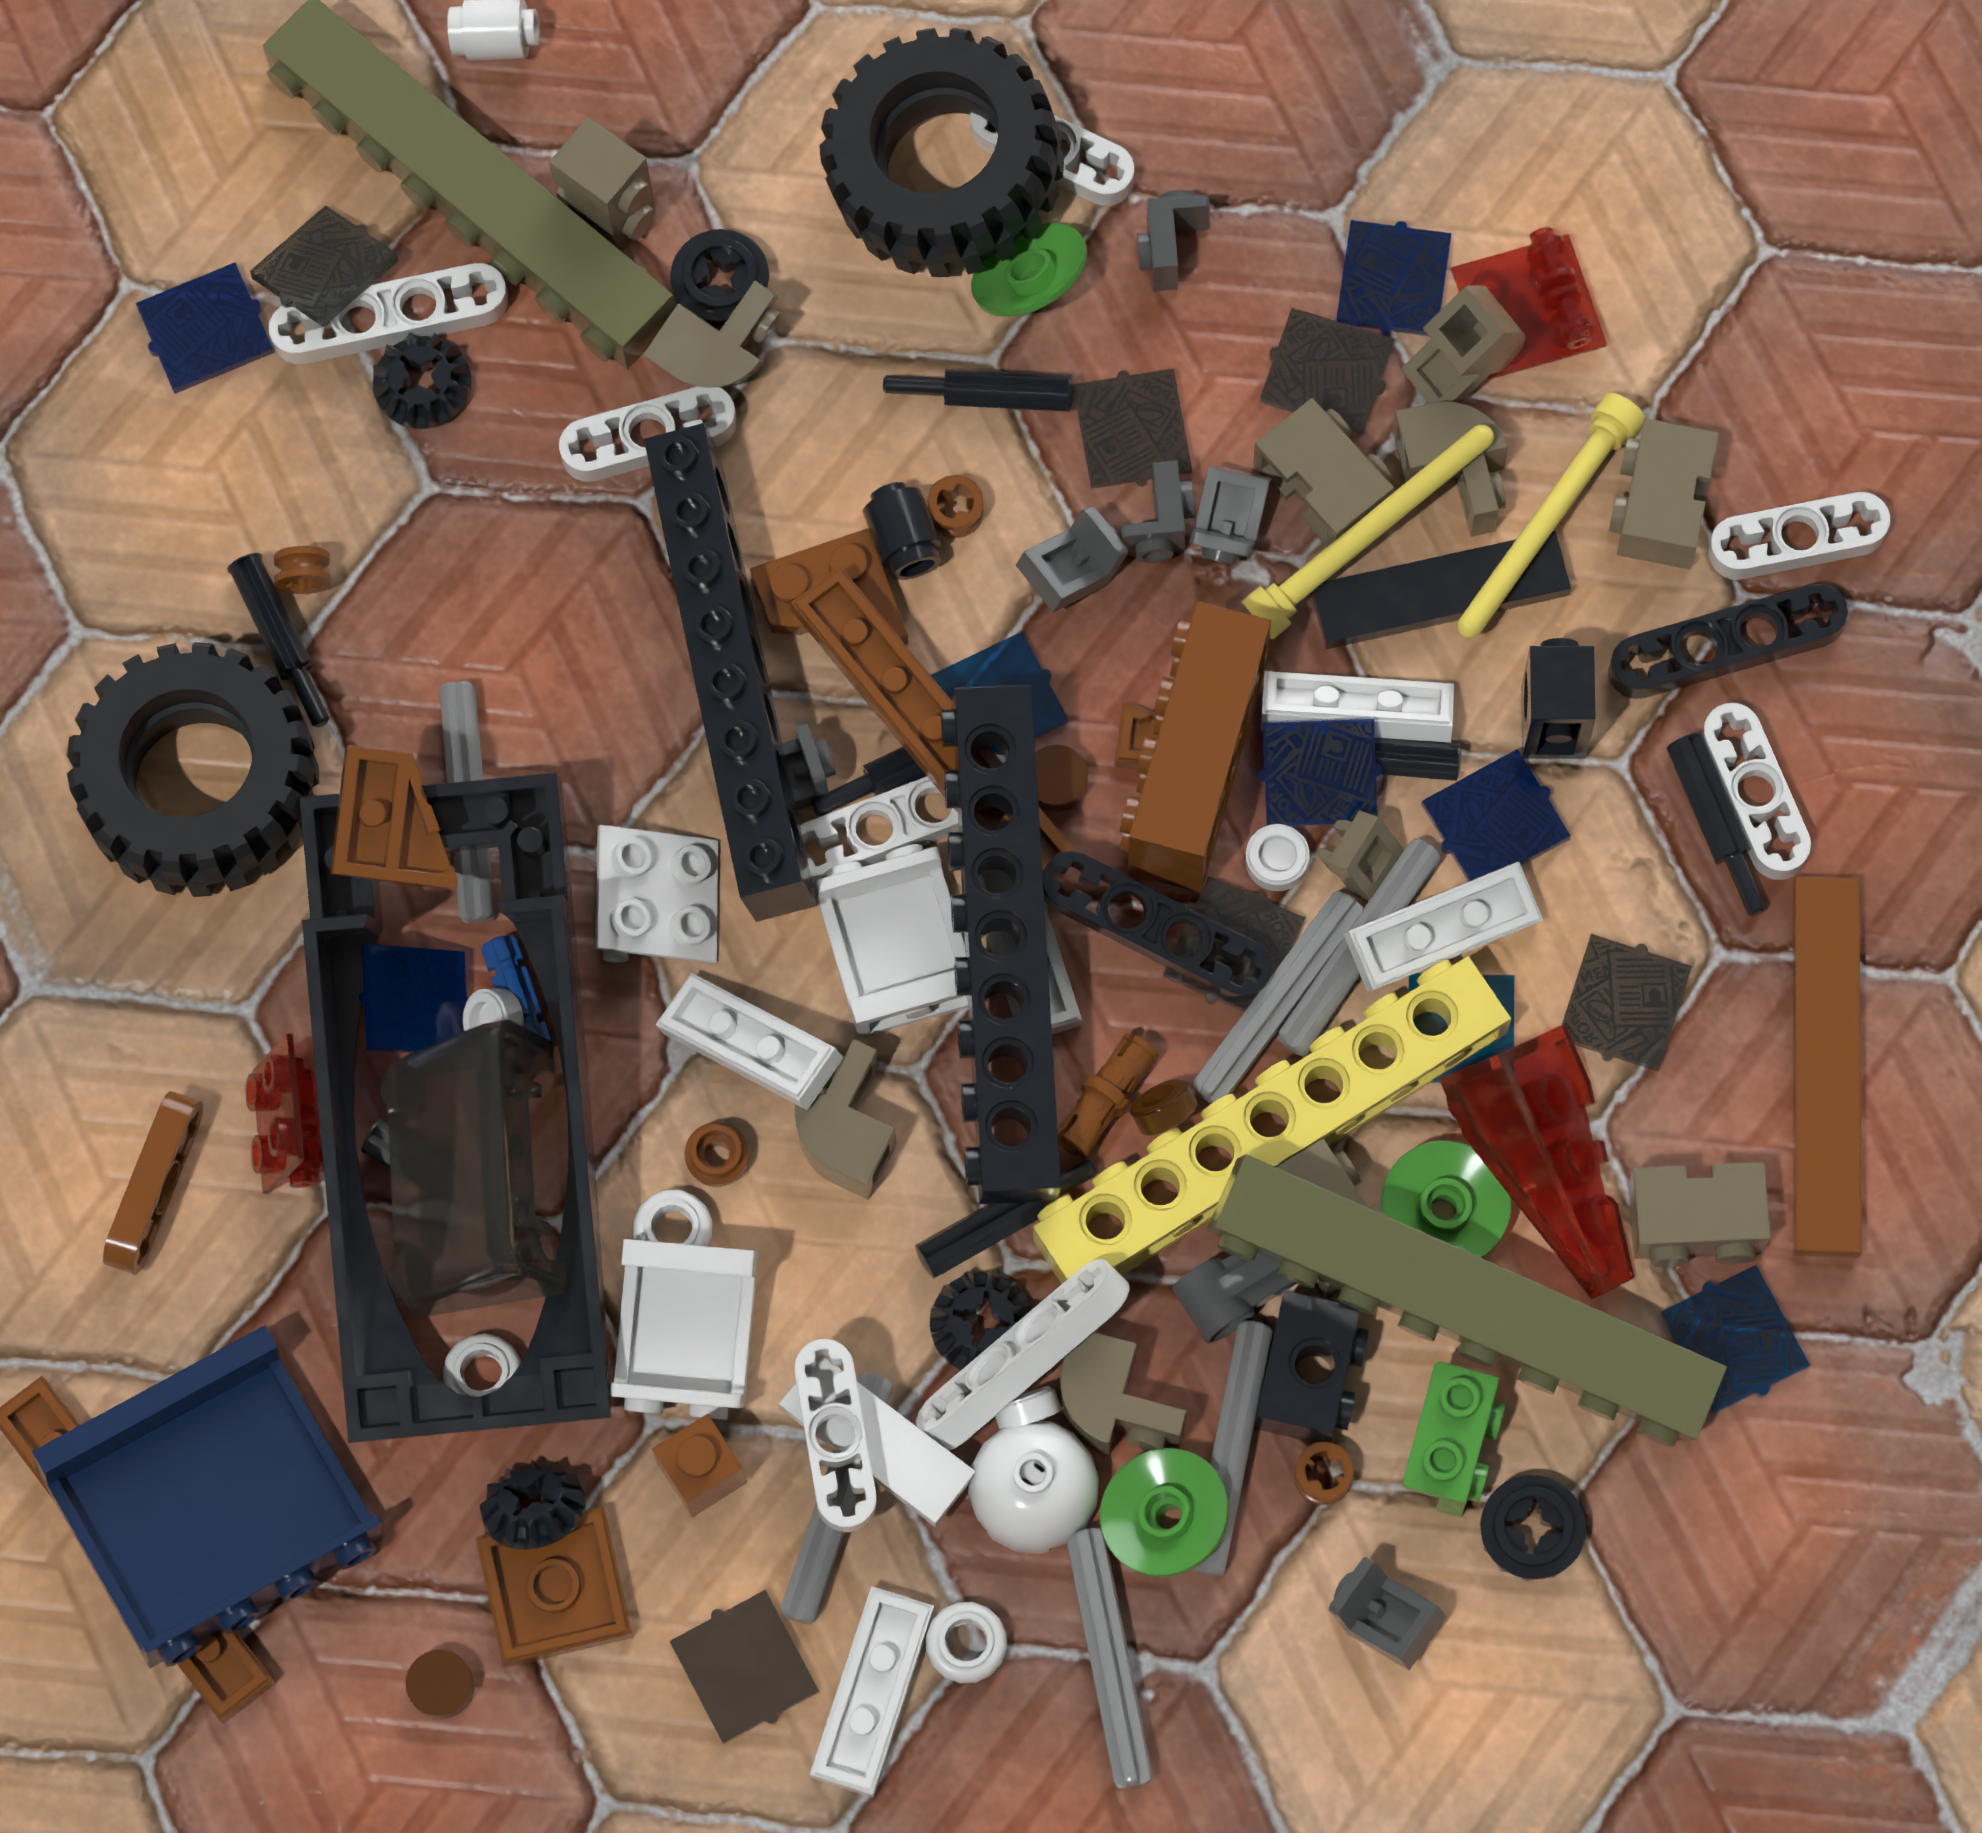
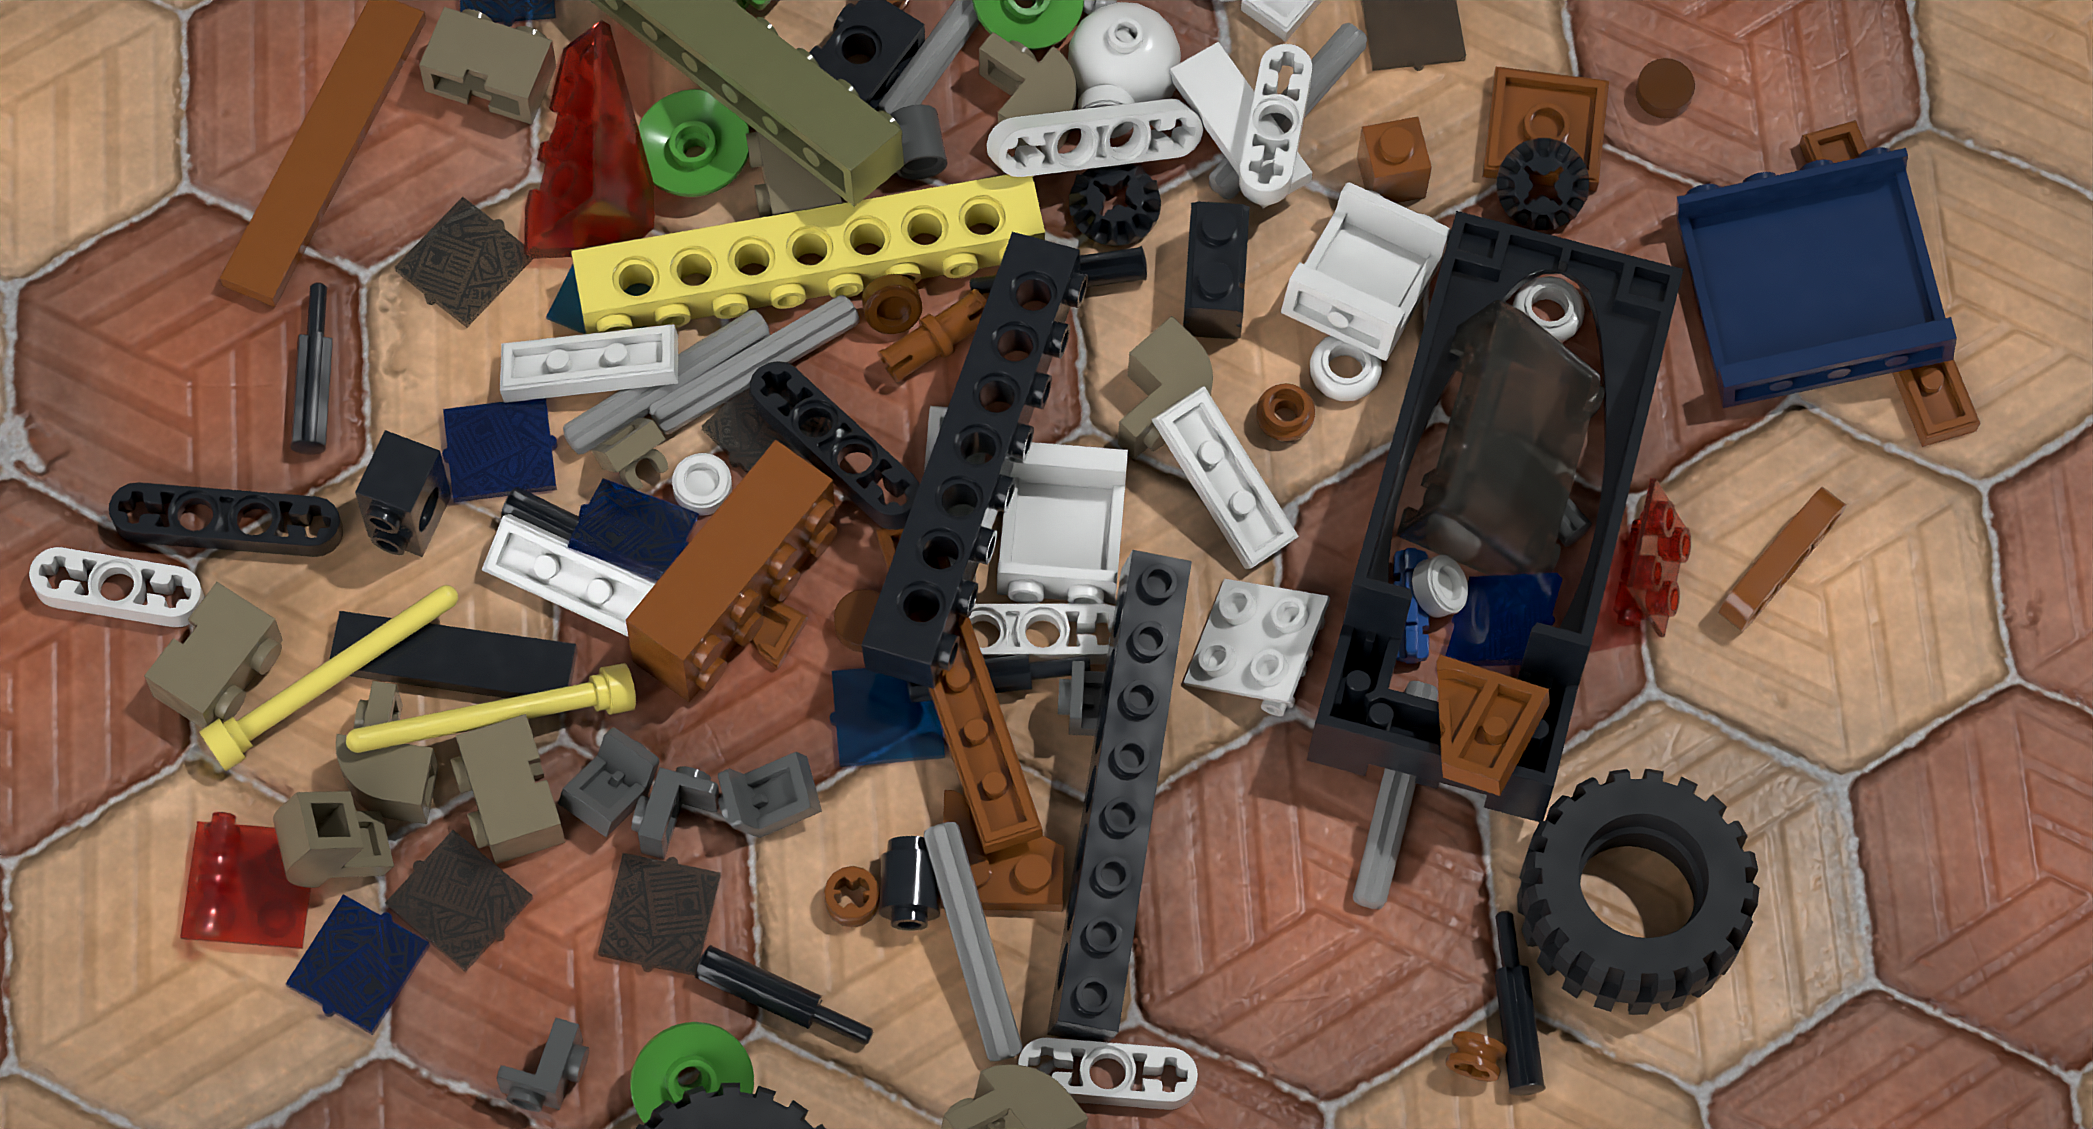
camera: 165 degrees left, 5 degrees down
white beam [1702,703,1811,880] -> none
none -> light grey axle [923,822,1023,1061]
none -> black brick [1183,201,1250,339]

